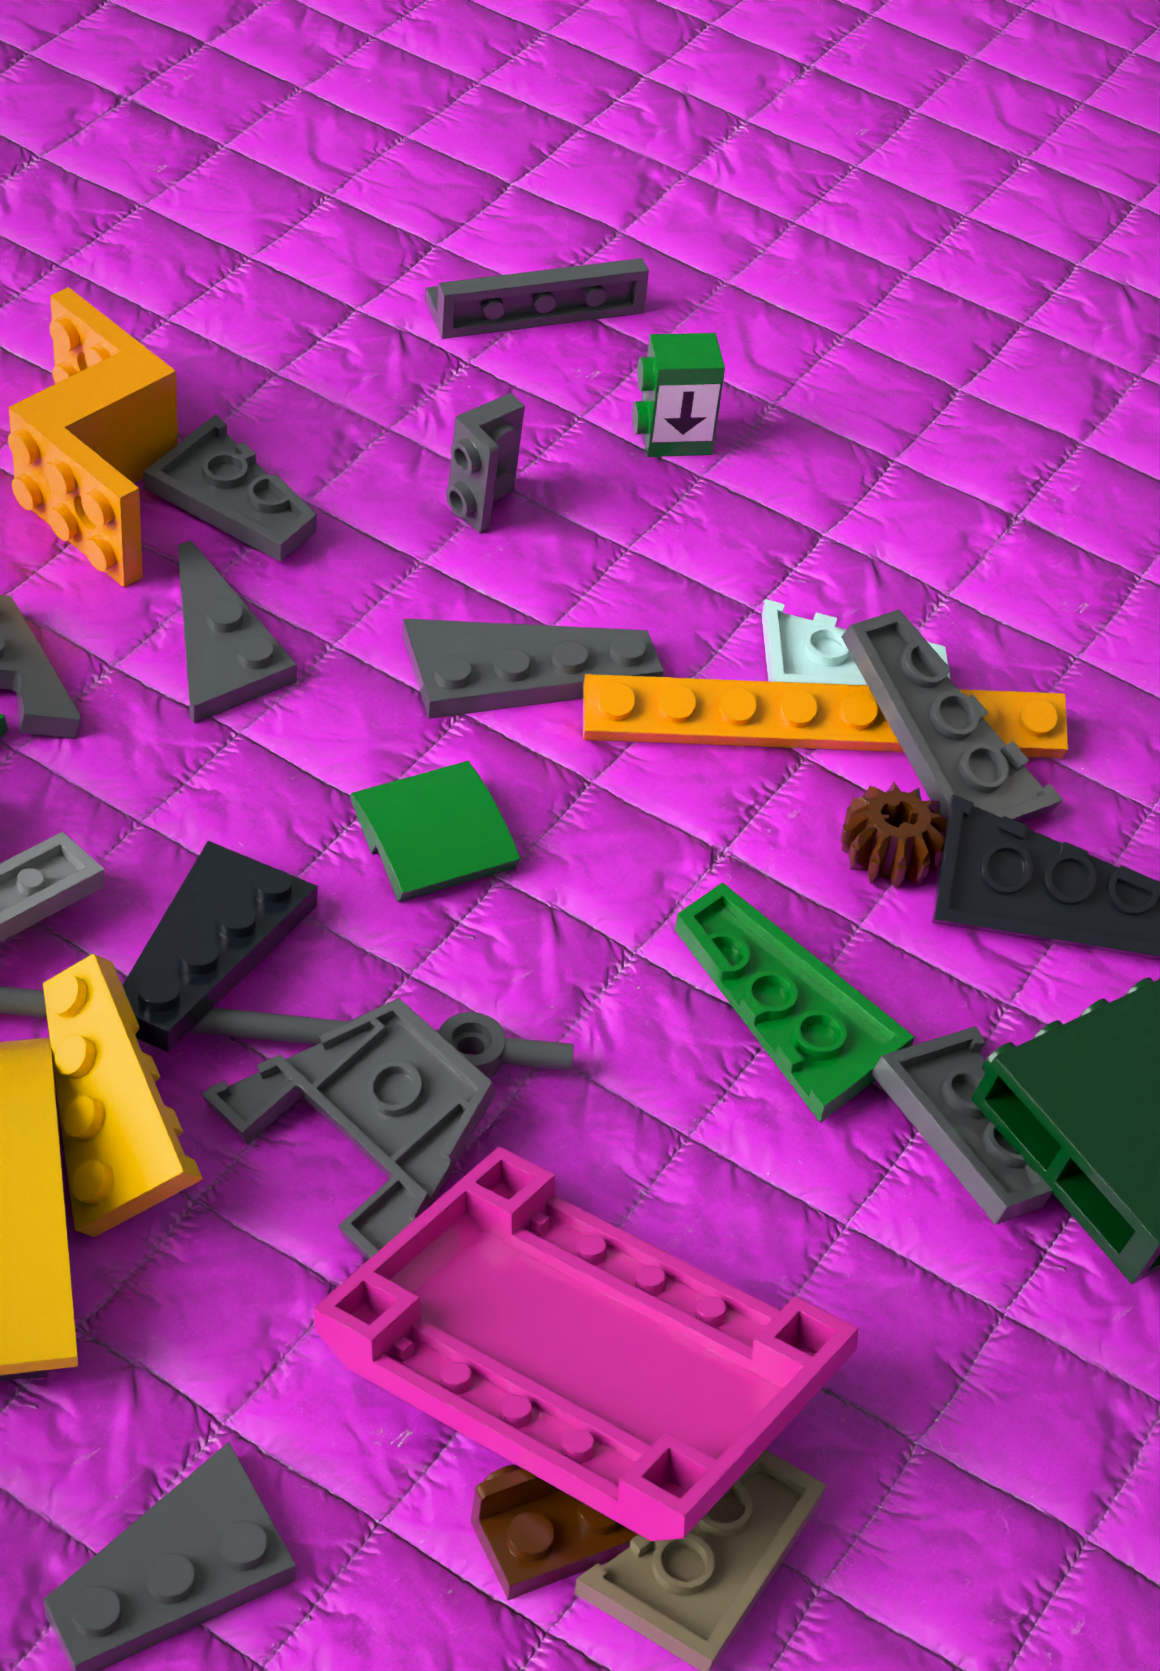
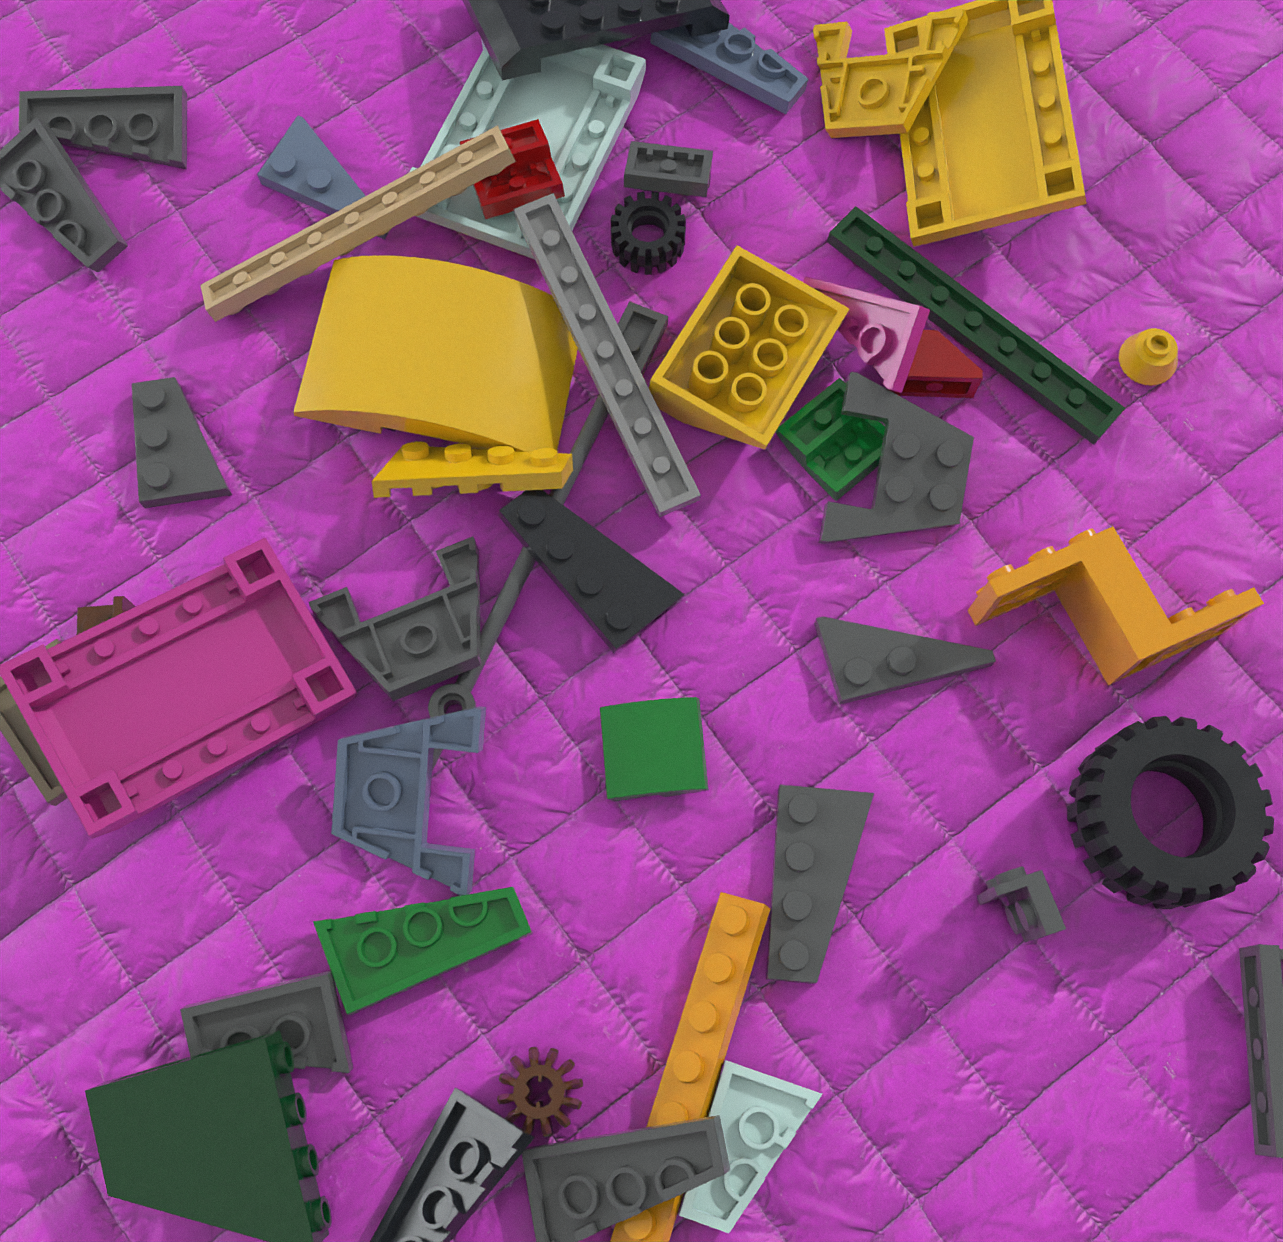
camera: 115 degrees right, 25 degrees up
dark grey wing [143,414,317,562] -> none
green brick [632,333,725,457] -> none
none -> sand blue wing [331,706,486,896]
none -> black tyre [1067,716,1274,909]

